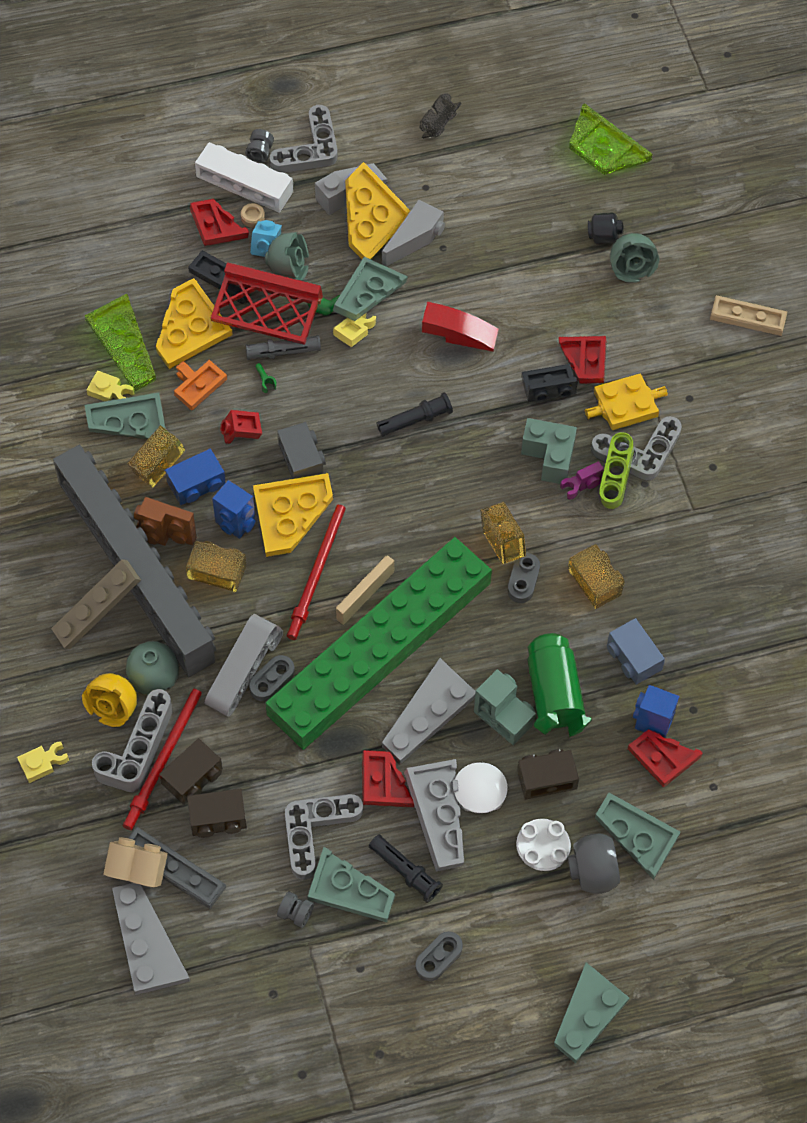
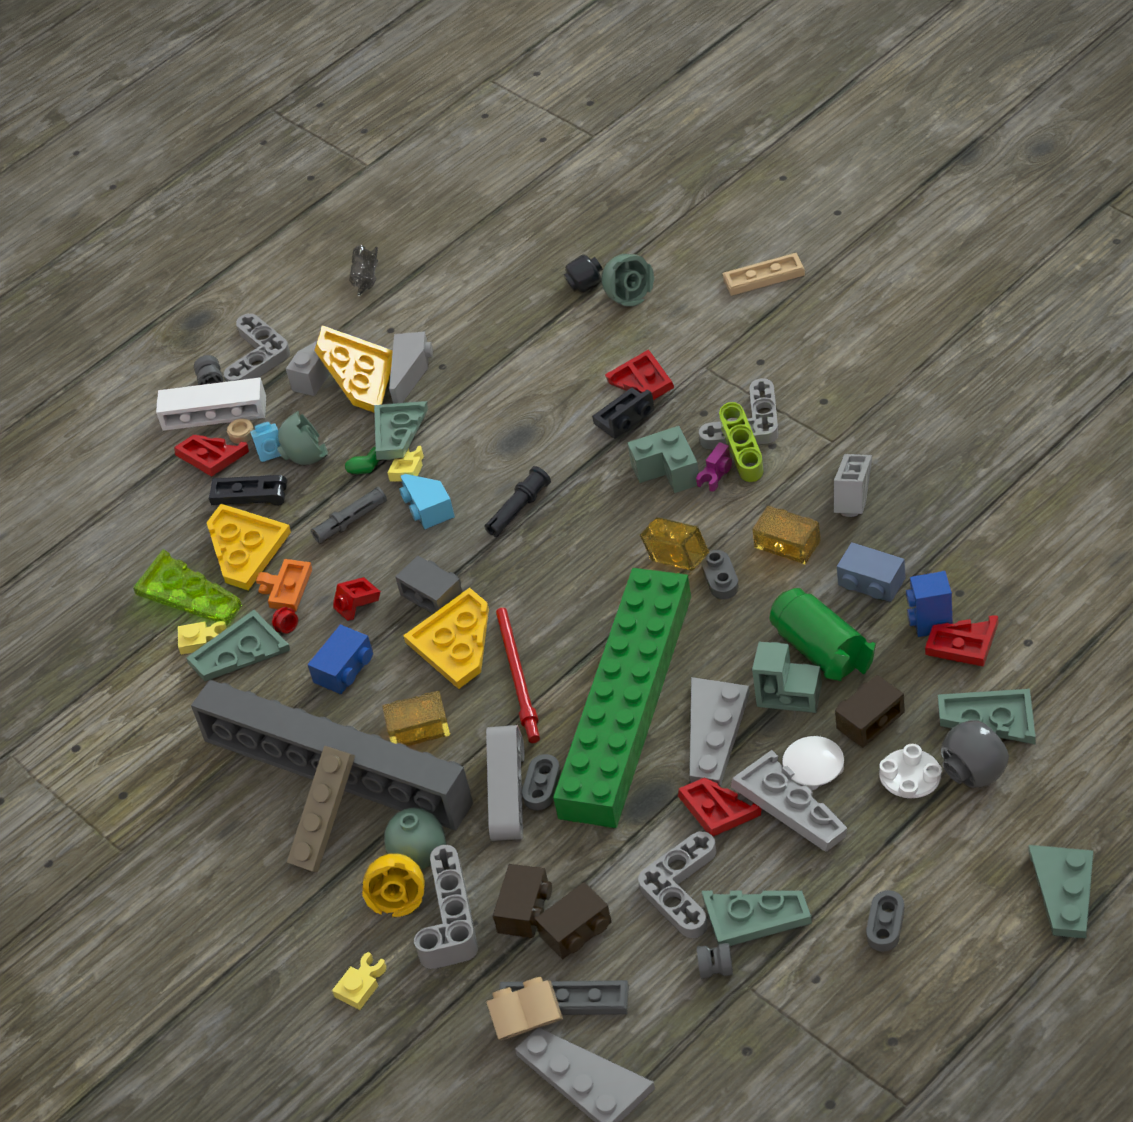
camera: 20 degrees left, 15 degrees down
red bar [122,689,202,830] -> none
clear yellow brick [127,425,185,488] -> none
dark orange plate [134,497,197,546] -> none
red fence [210,262,323,345] -> none
blue brick [212,480,256,539] -> none
green hand [255,363,277,393] -> none
tan tile [336,555,394,625] -> none
black pin [368,834,443,903] -> none
red slope [422,301,499,352] -> none
clear neon green wing [569,103,653,175] -> none
yellow plate [585,373,668,430] -> none
none -> red plate [272,607,298,634]
none -> medium azure slope [399,474,455,529]
none -> light grey slope [834,454,872,517]

